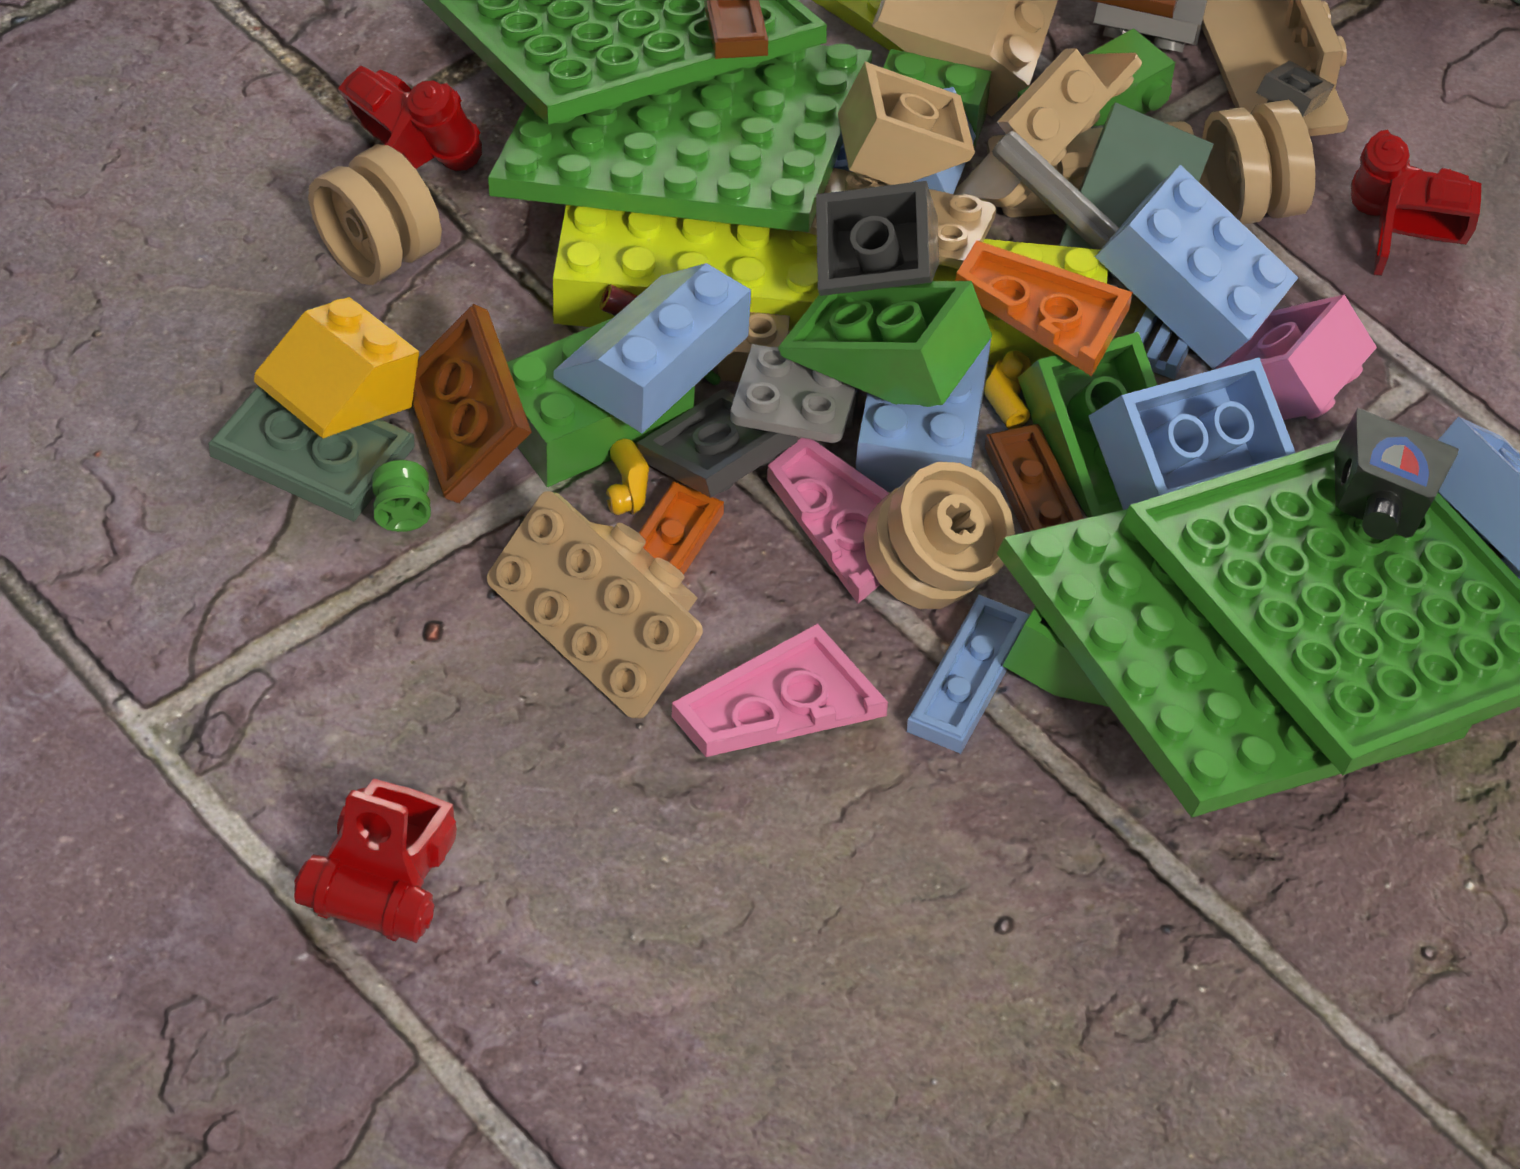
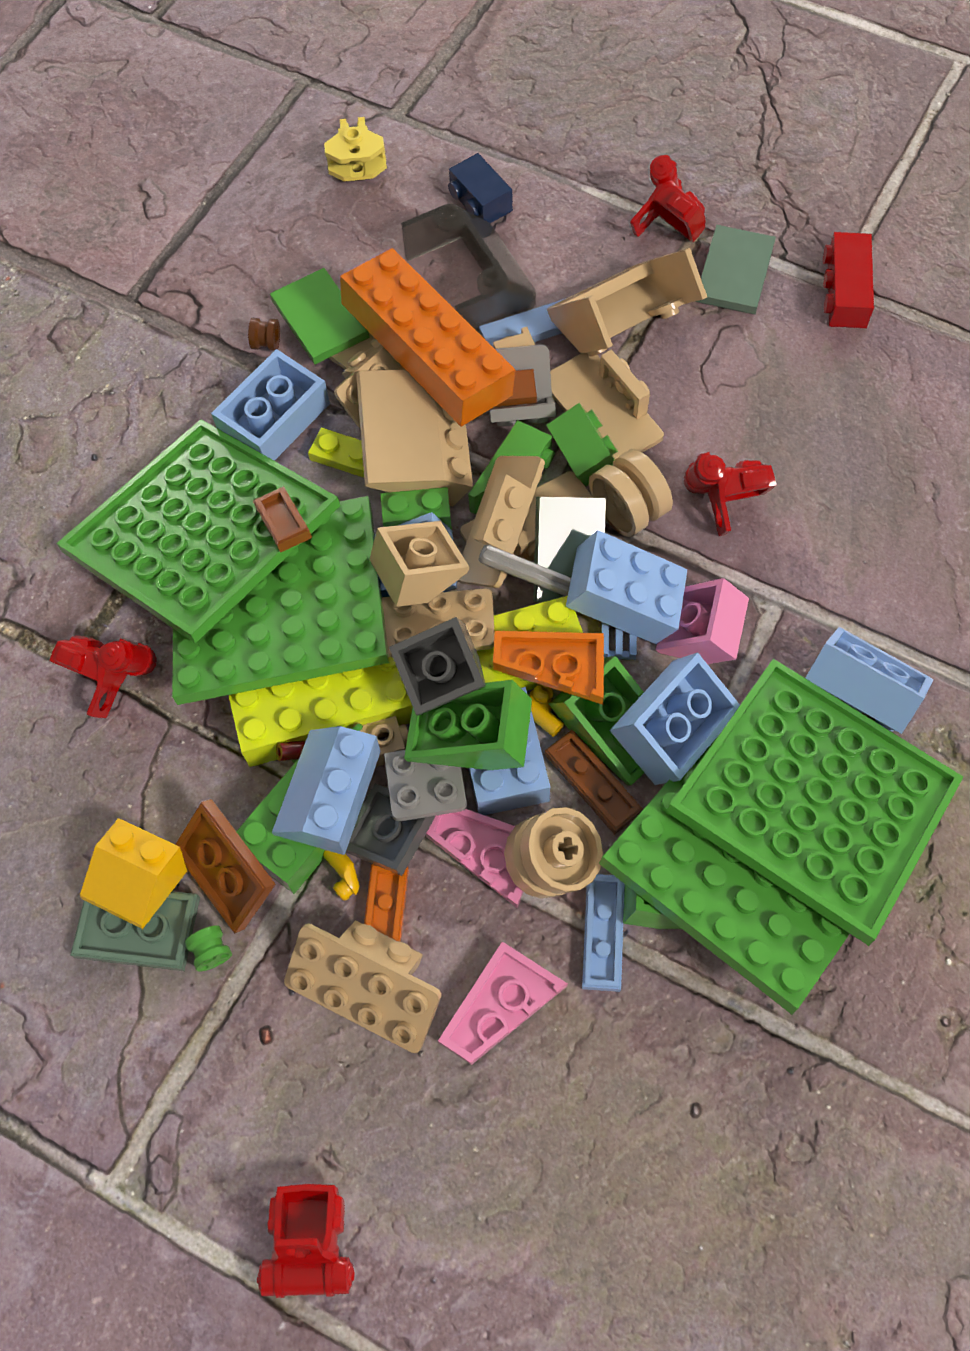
camera: 15 degrees left, 15 degrees up
tan wheel [308,144,442,285] -> none
dark grey plate [1256,61,1334,117] -> none
pearl dark grey torso [1334,408,1459,540] -> none
none -> bright green brick [546,403,618,487]

